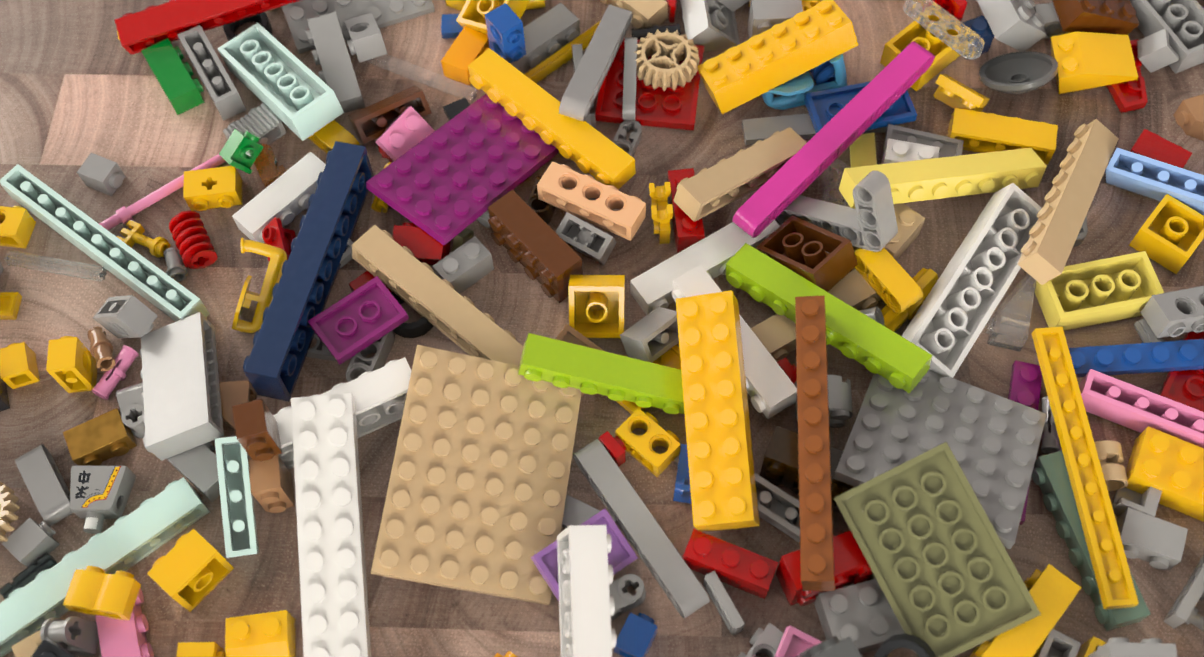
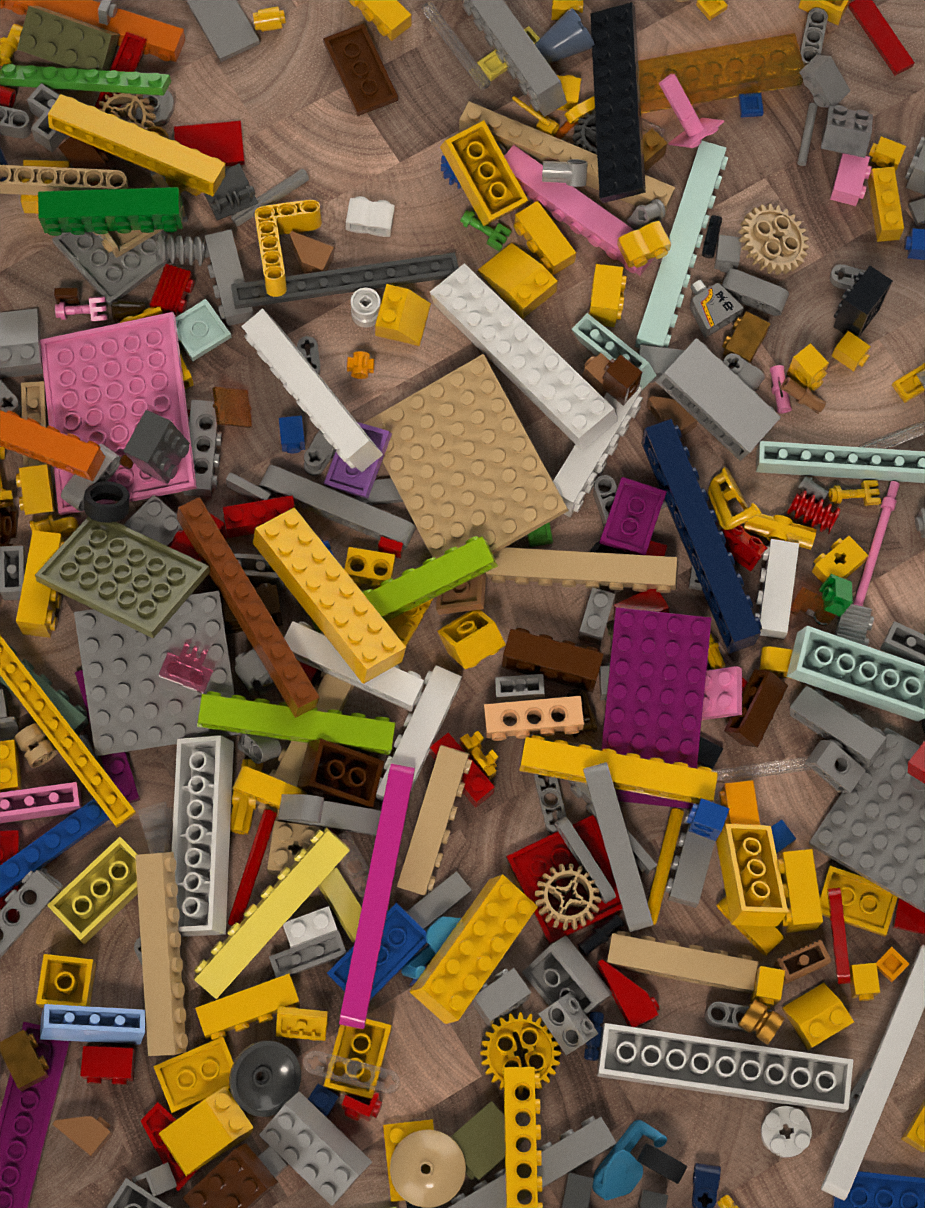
camera: 140 degrees right, 10 degrees up
light grey brick [93,295,158,338] -> none
light grey brick [620,307,679,363] -> none
none -> yellow plate [153,1037,234,1114]
none -> clear pink hinge [158,642,213,694]
none -> red axle [228,809,277,926]
none -> yellow piece [744,513,817,550]

